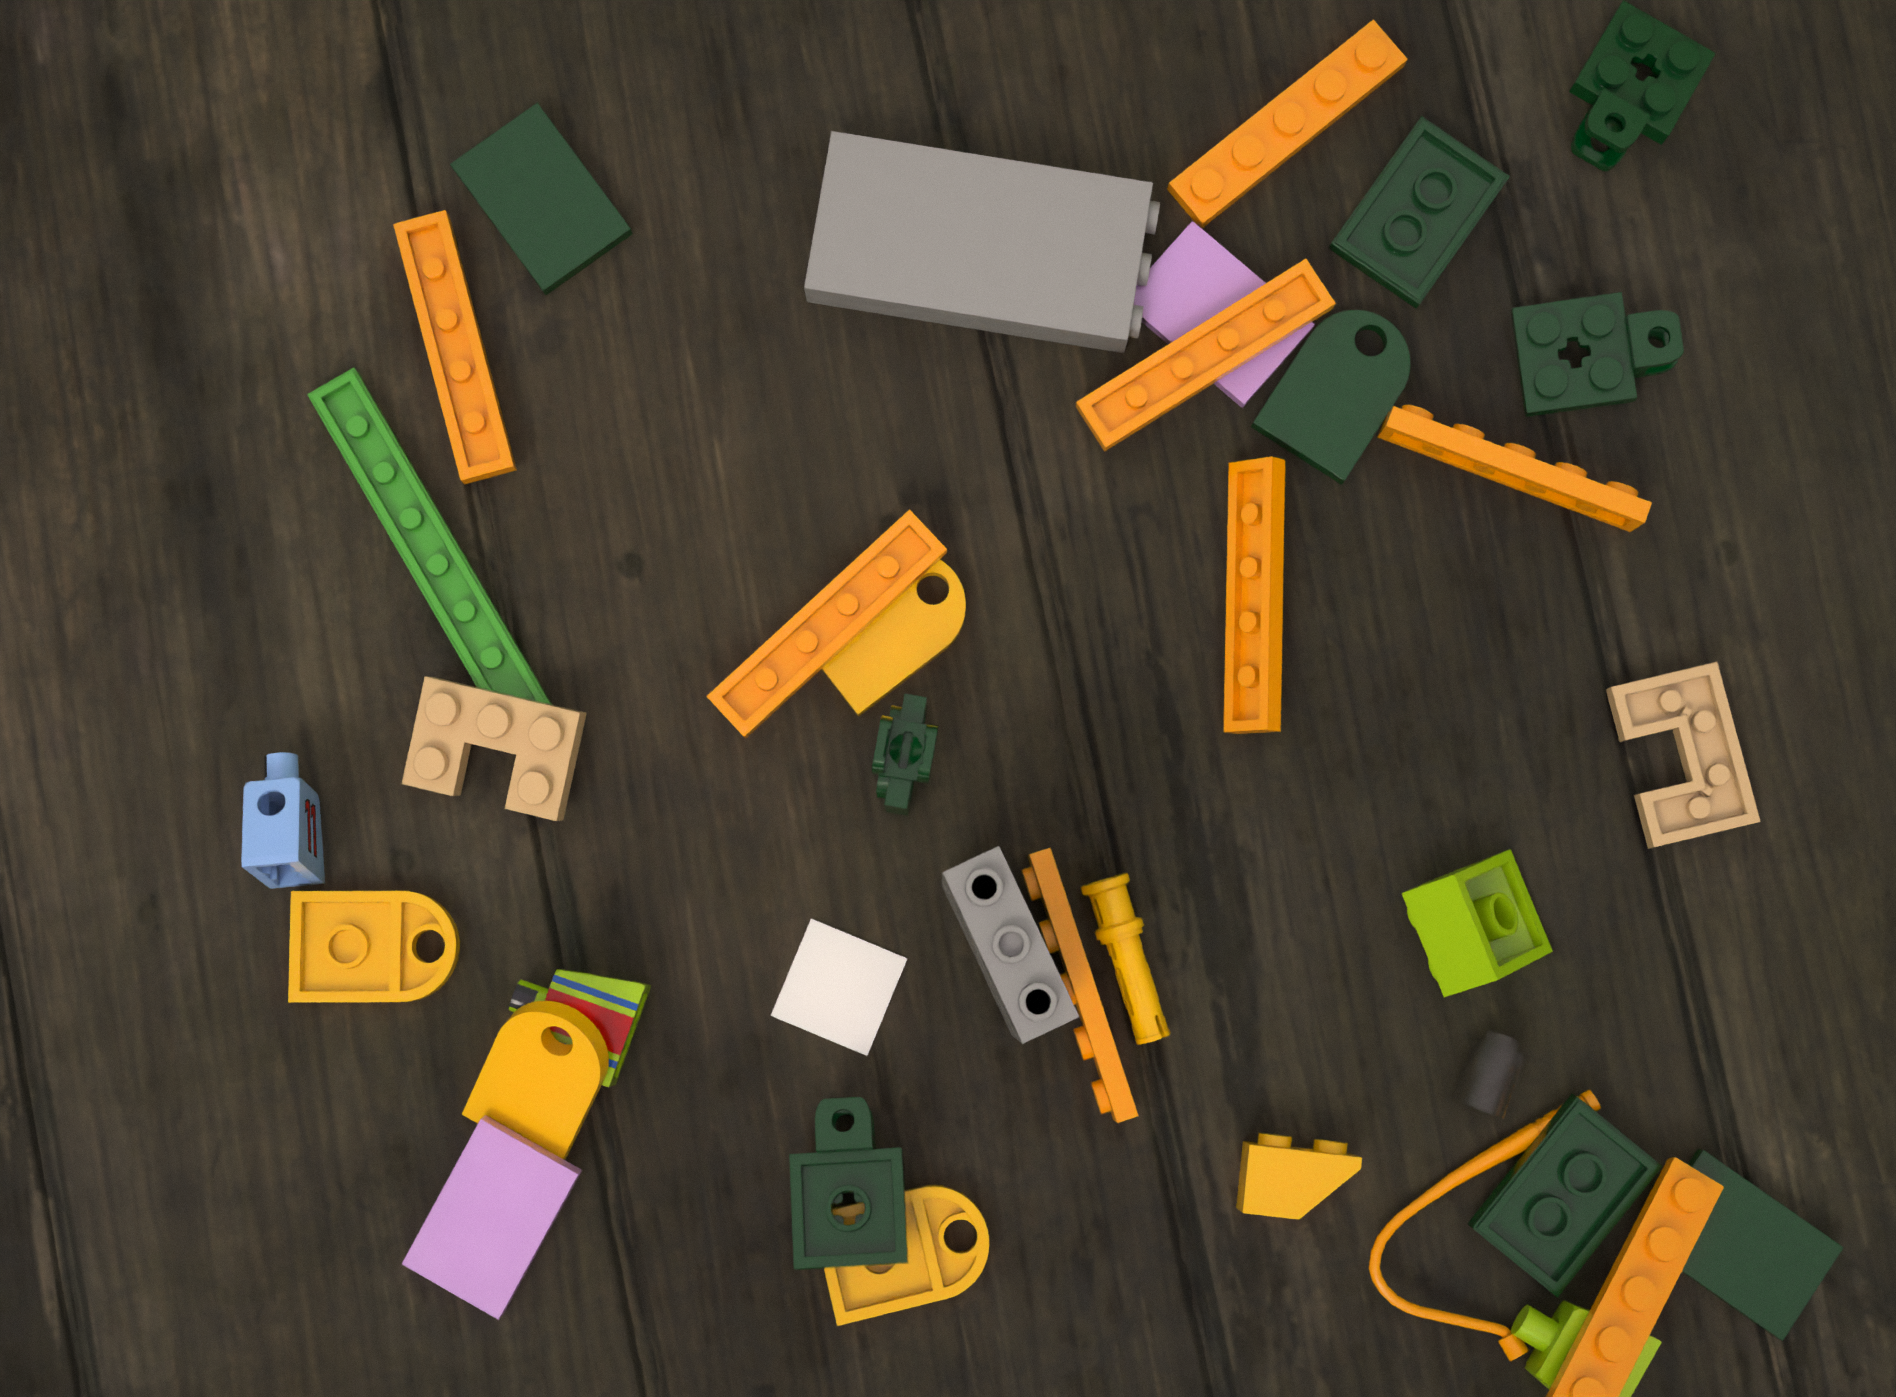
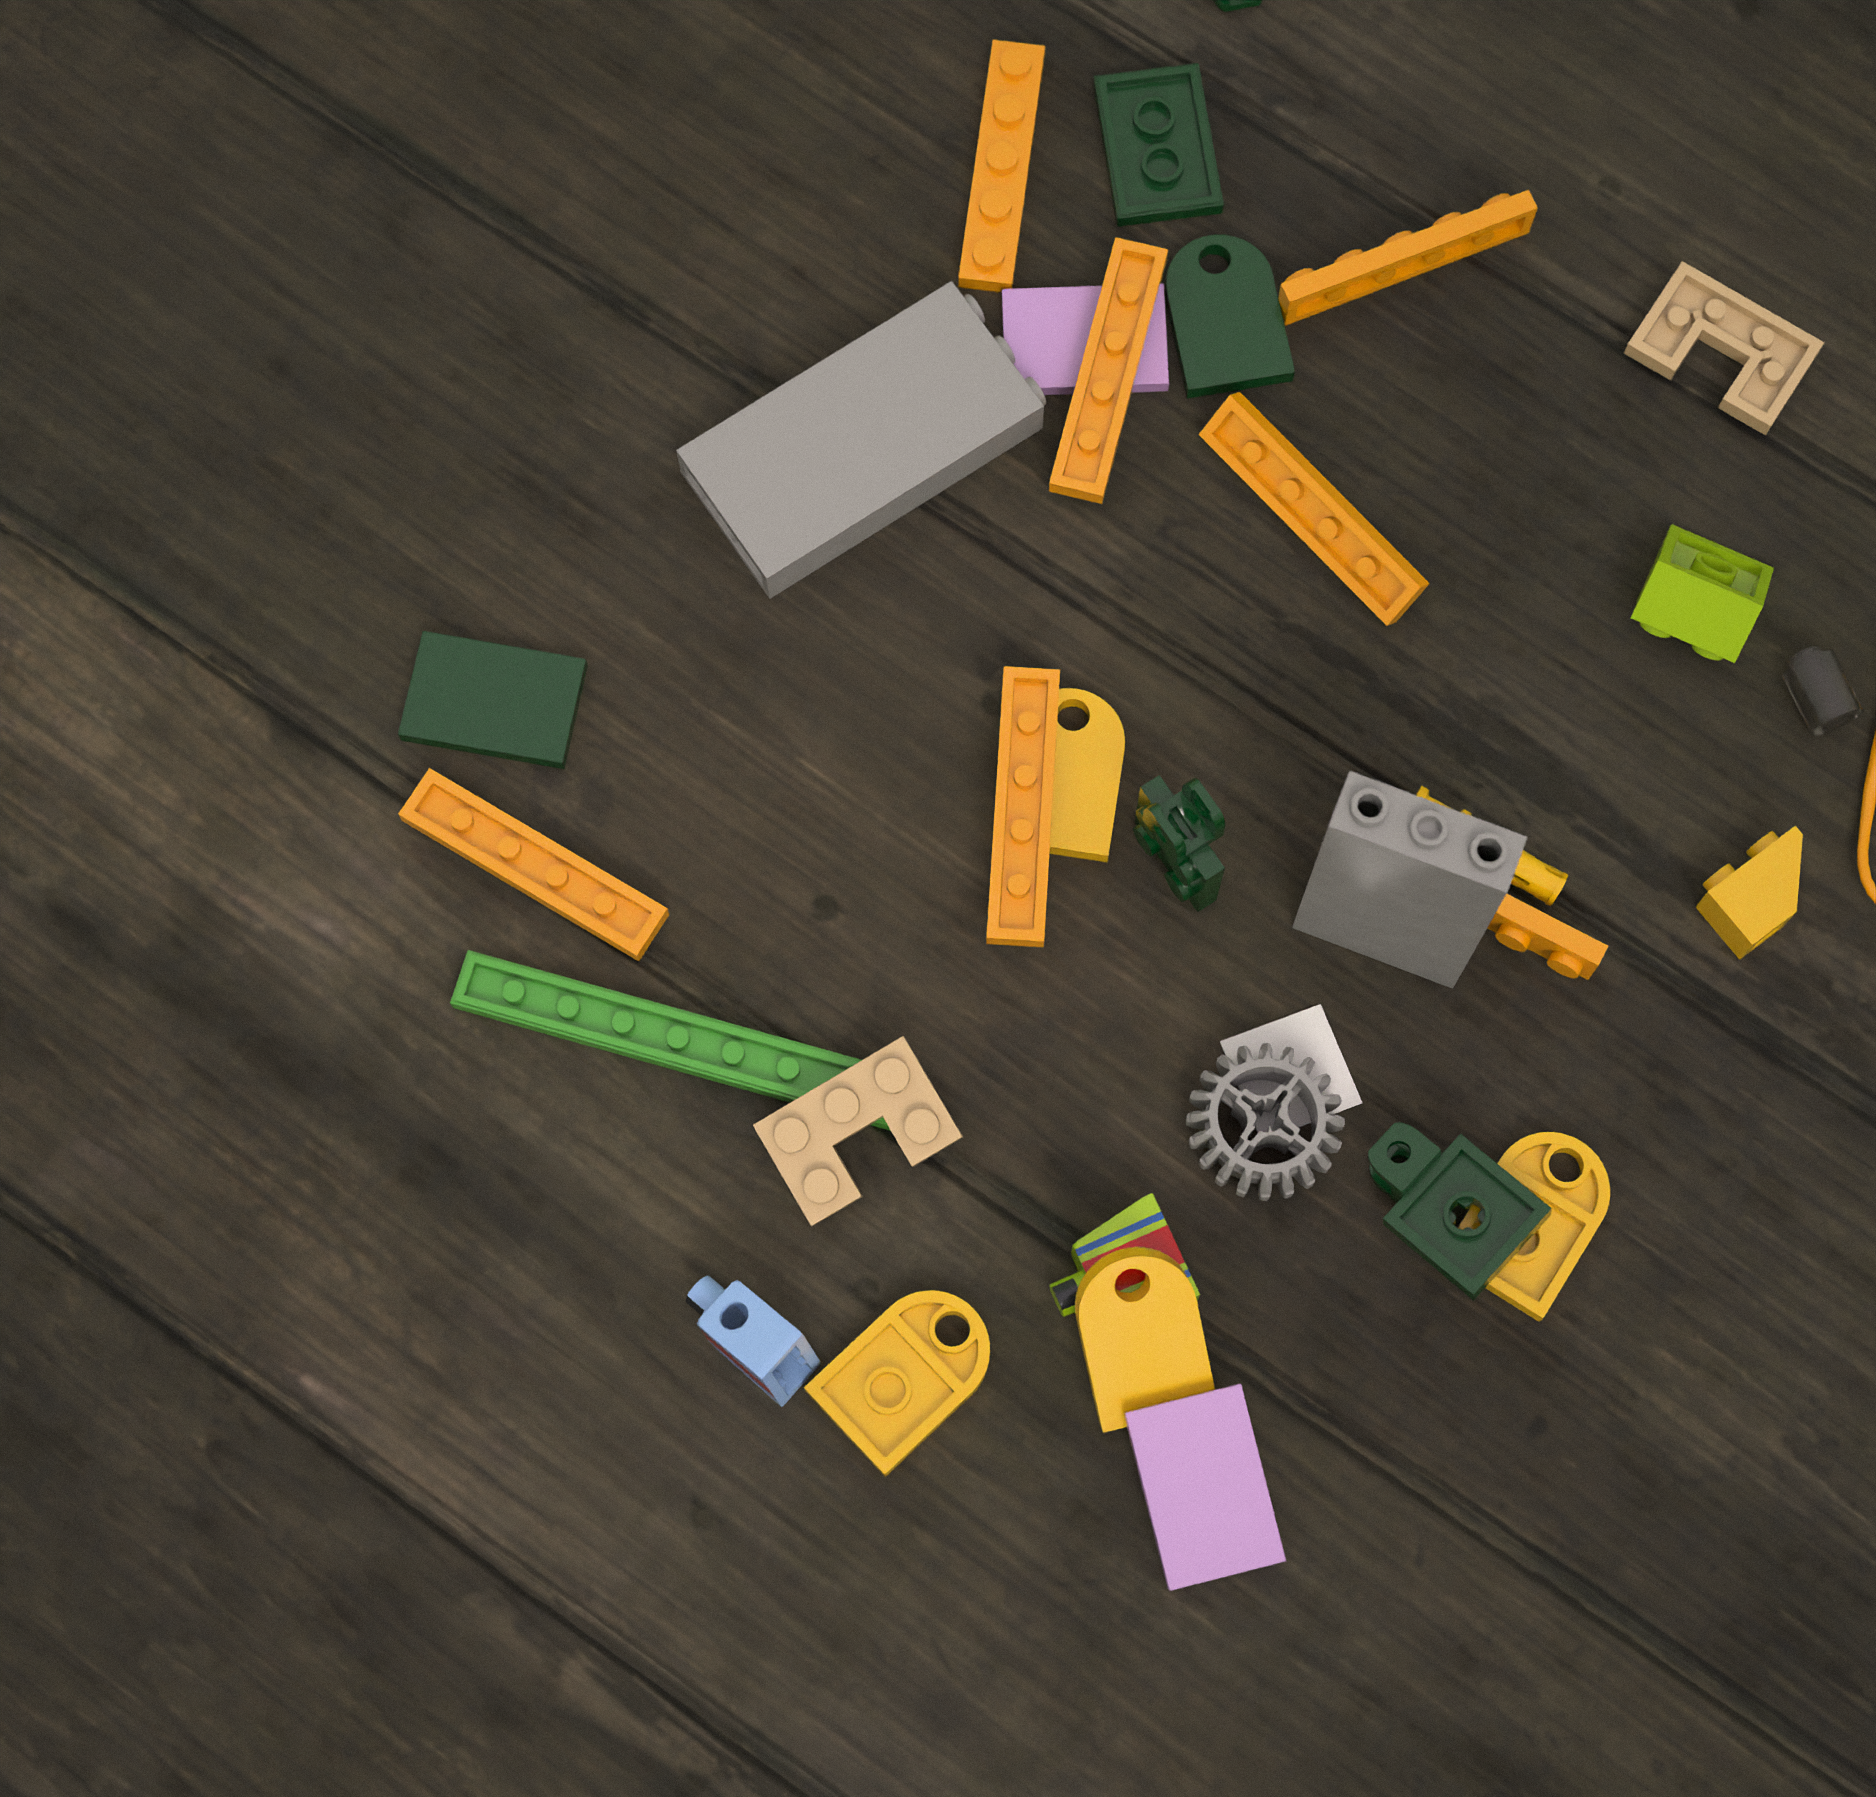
camera: 40 degrees left, 10 degrees down
dark green plate [1511,292,1684,417] -> none
none -> light grey gear [1186,1043,1345,1201]

